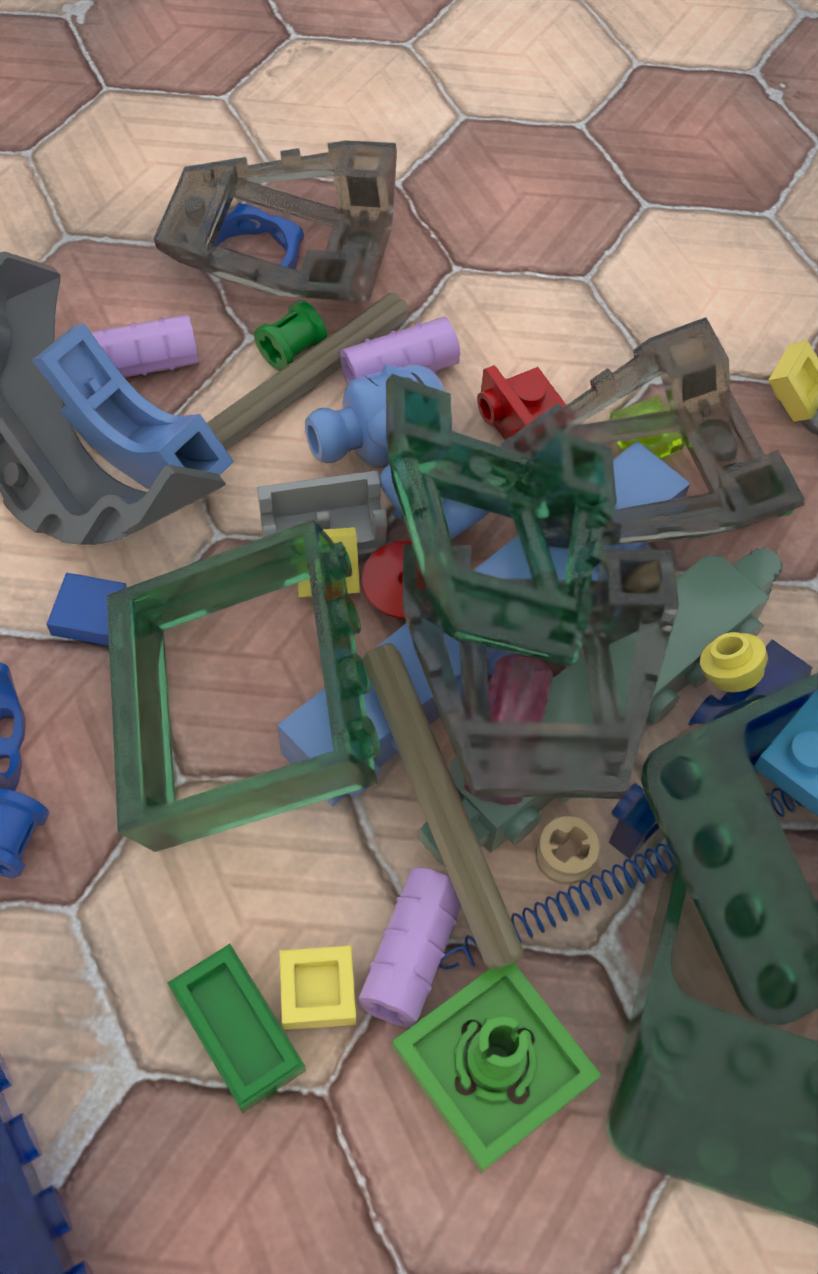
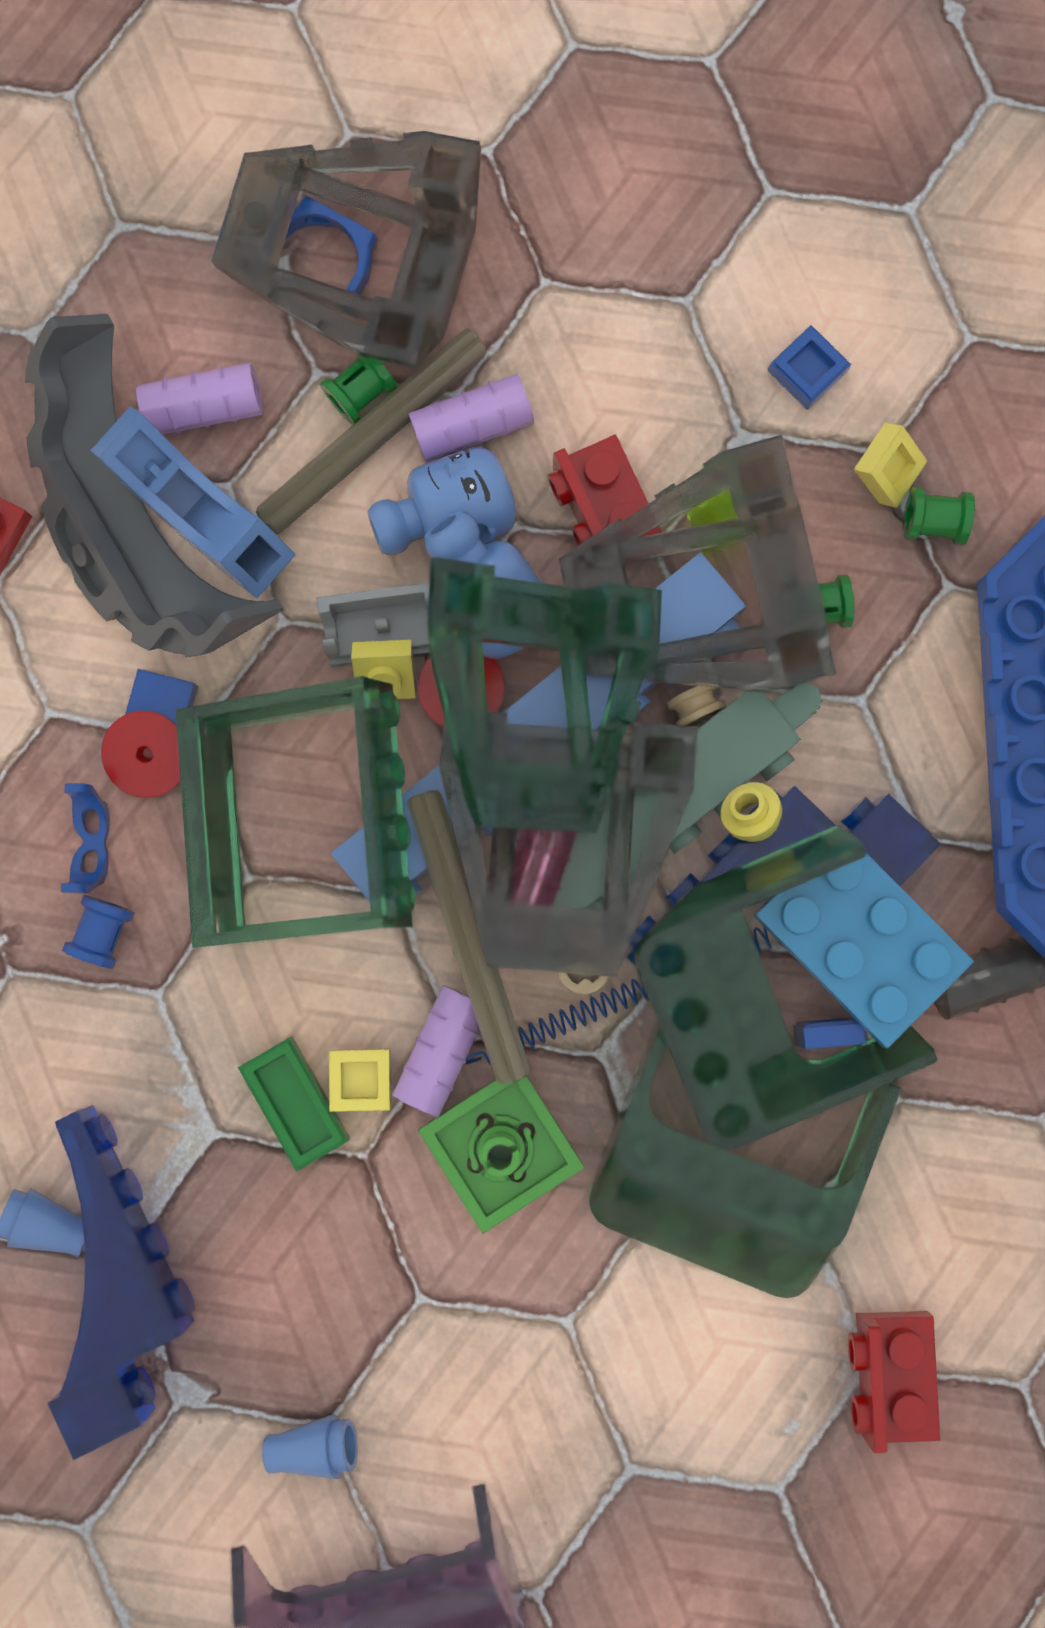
camera: 10 degrees right, 25 degrees up
none -> red piece [101,711,189,798]
none -> blue tile [767,325,852,410]

